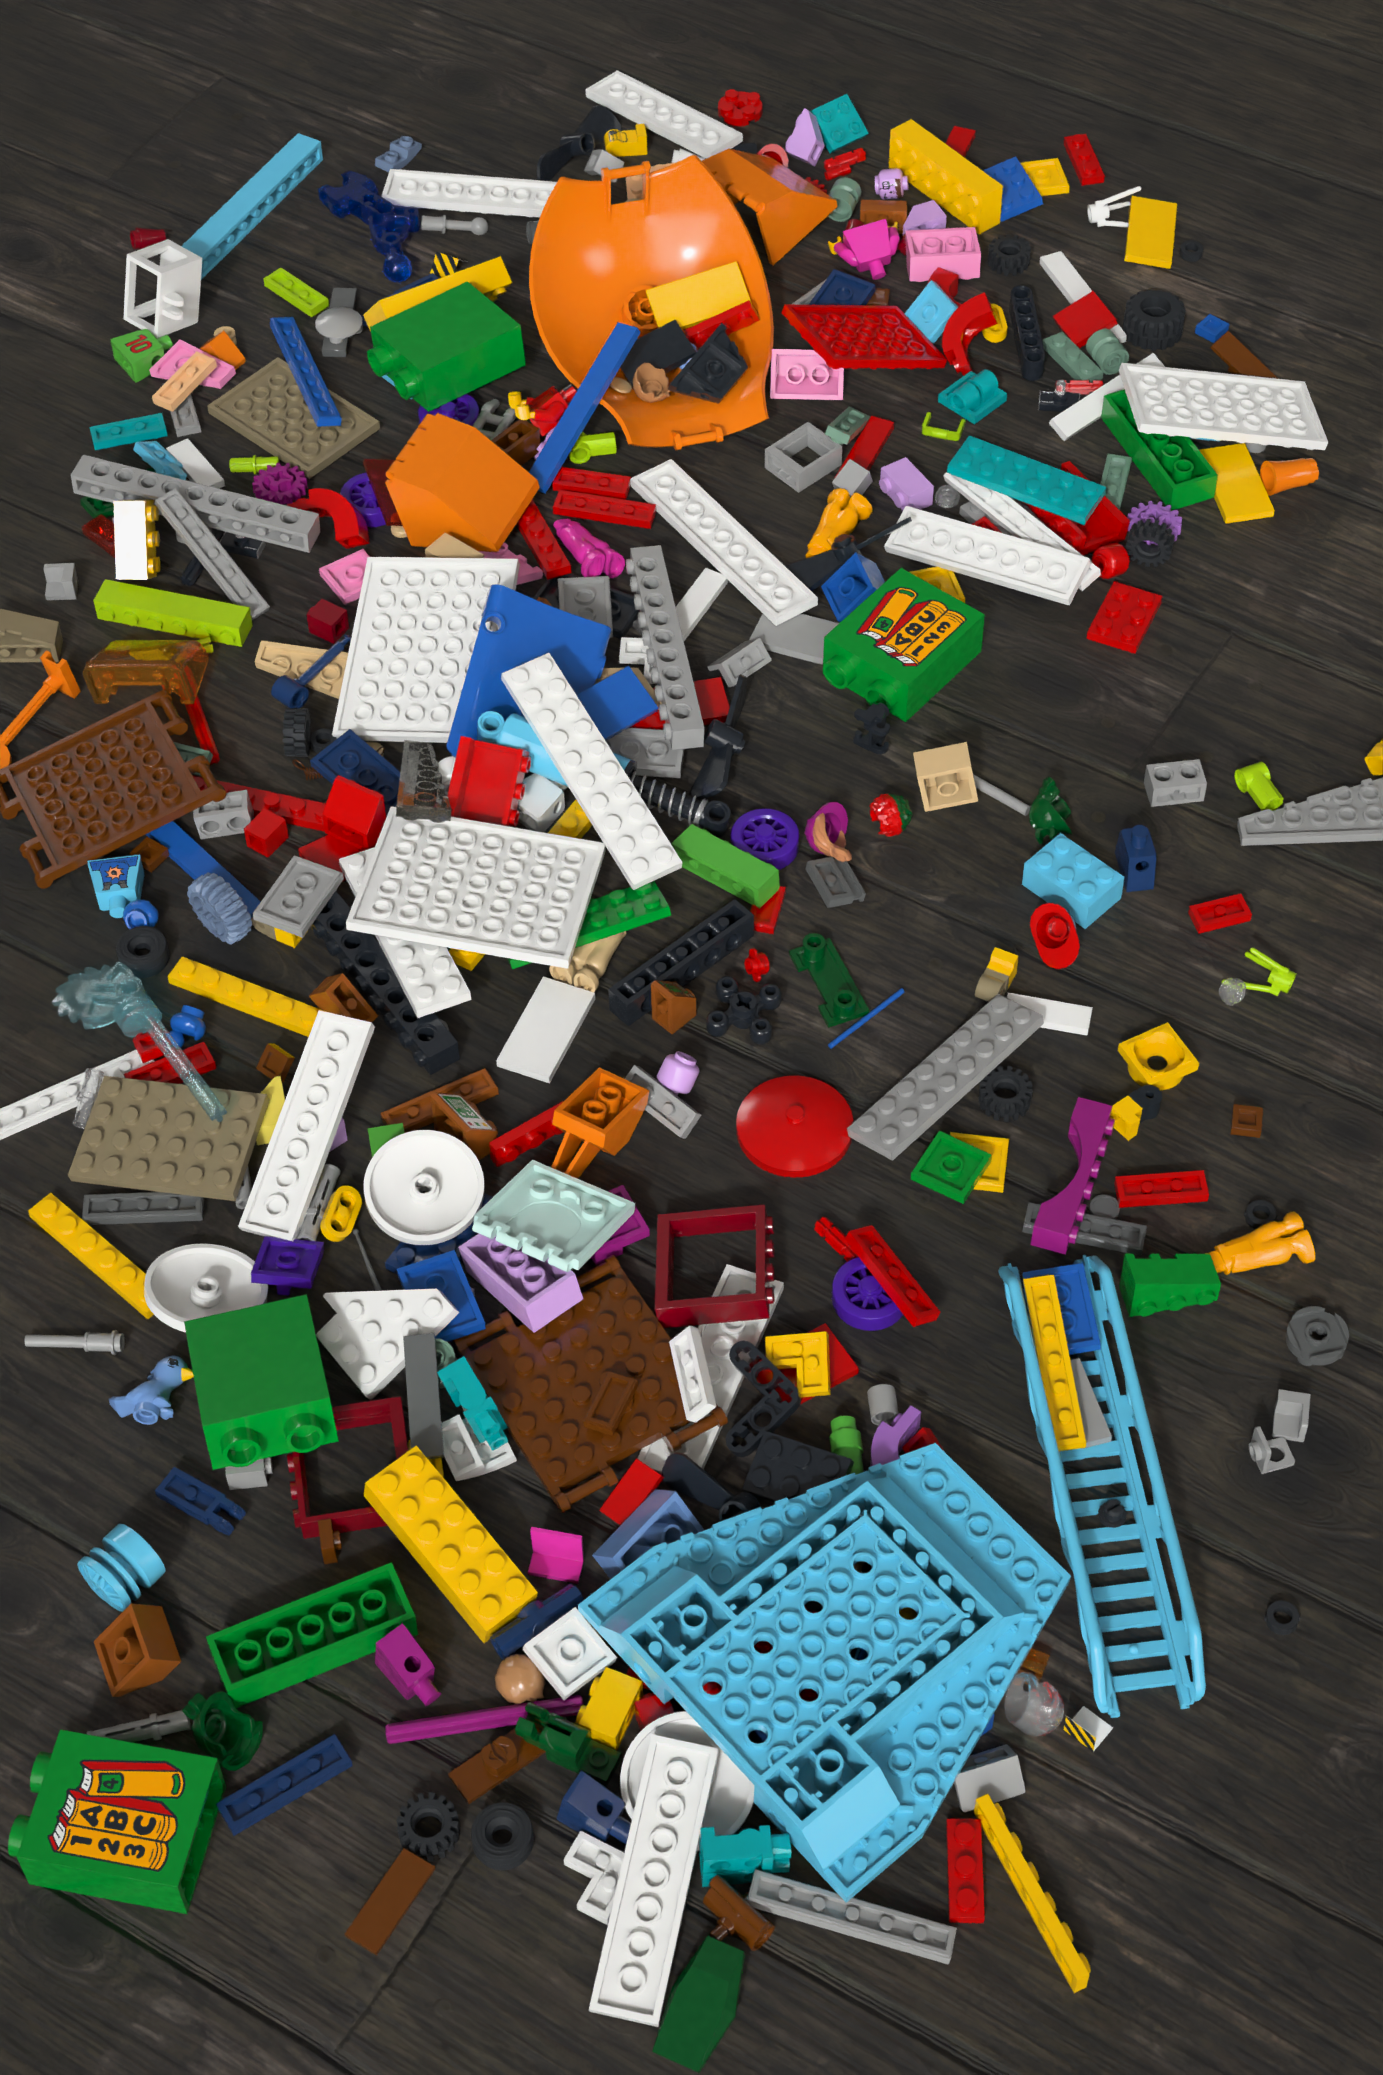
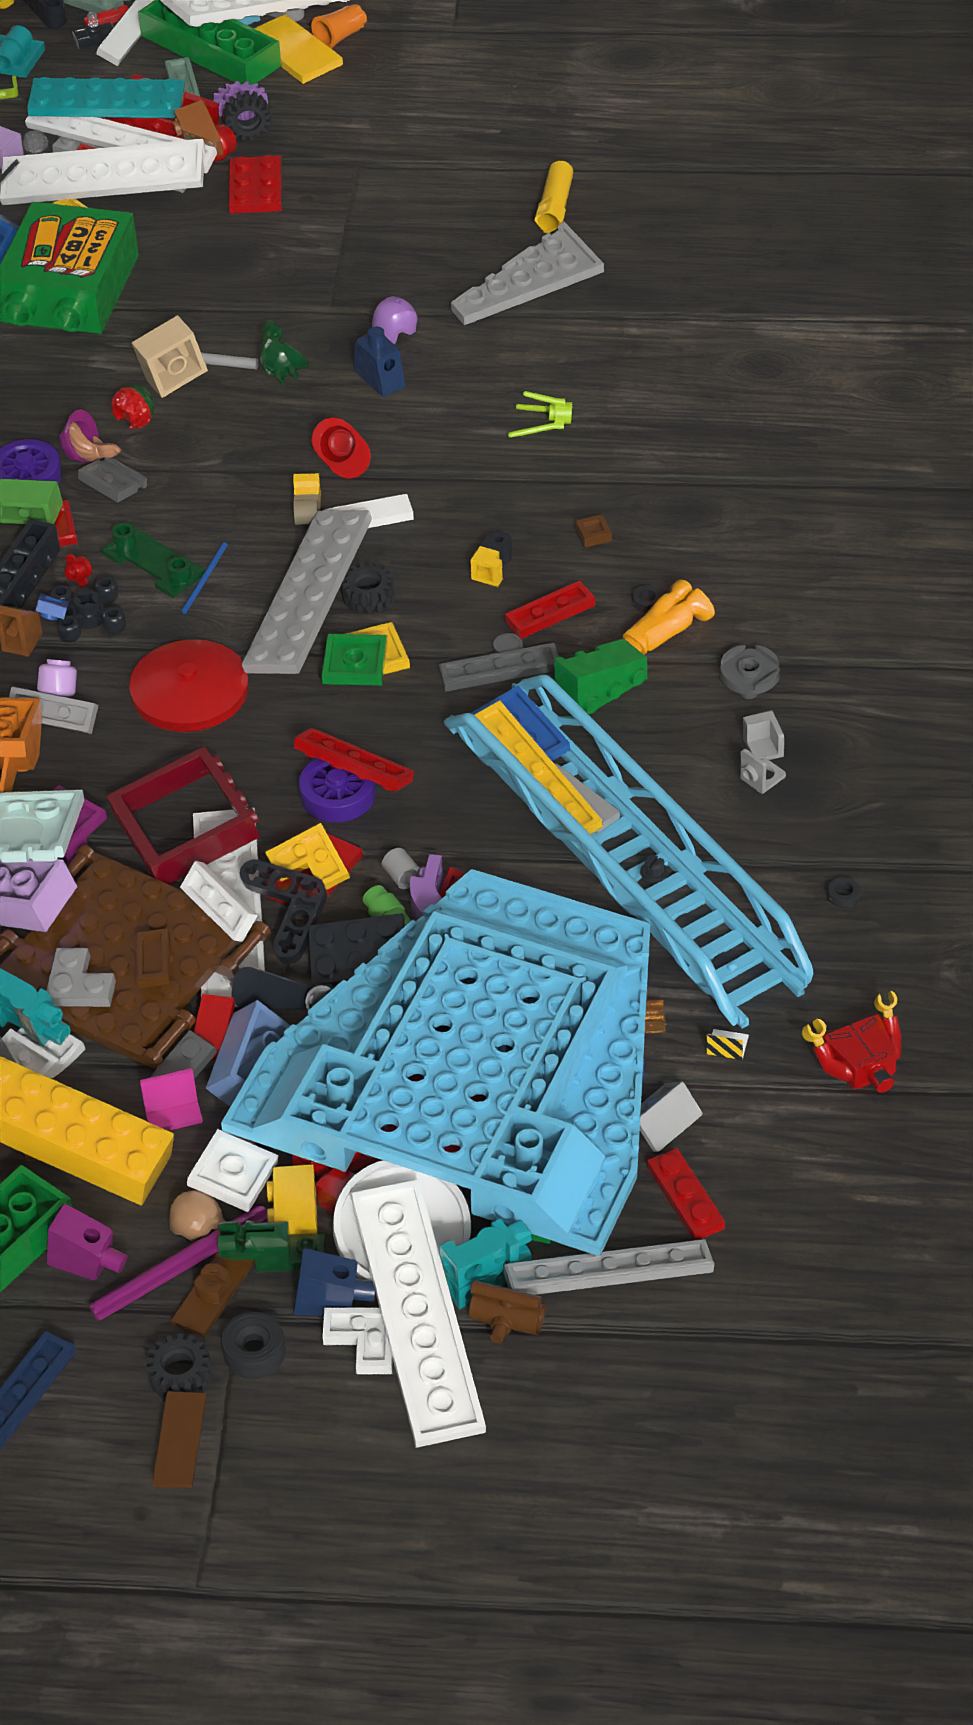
camera: 25 degrees left, 5 degrees down
dark blue piece [490,1583,584,1660] -> none
dark green piece [652,1936,745,2073] -> none
red axle [814,1217,858,1262] -> none
black piece [853,703,890,754] -> none
yellow plate [974,1794,1091,1993] -> none
clear helmet [1004,1672,1064,1737] -> none
medium azure brick [1022,833,1124,929] -> none
magenta arch [1031,1097,1115,1255] -> none
yellow piece [1118,1022,1199,1090] -> none
light grey brick [1144,759,1207,807] -> none
red plate [1188,893,1252,934] -> none
clear plate [1219,978,1246,1006] -> none
lime piece [1235,761,1284,811] -> none
none -> plate [35,593,68,620]
none -> light grey plate [46,948,116,1007]
none -> dark grey plate [150,1030,217,1079]
none -> dark orange slope [172,100,223,156]
none -> medium lavender helmet [372,296,418,344]
none -> red torso [802,991,902,1093]

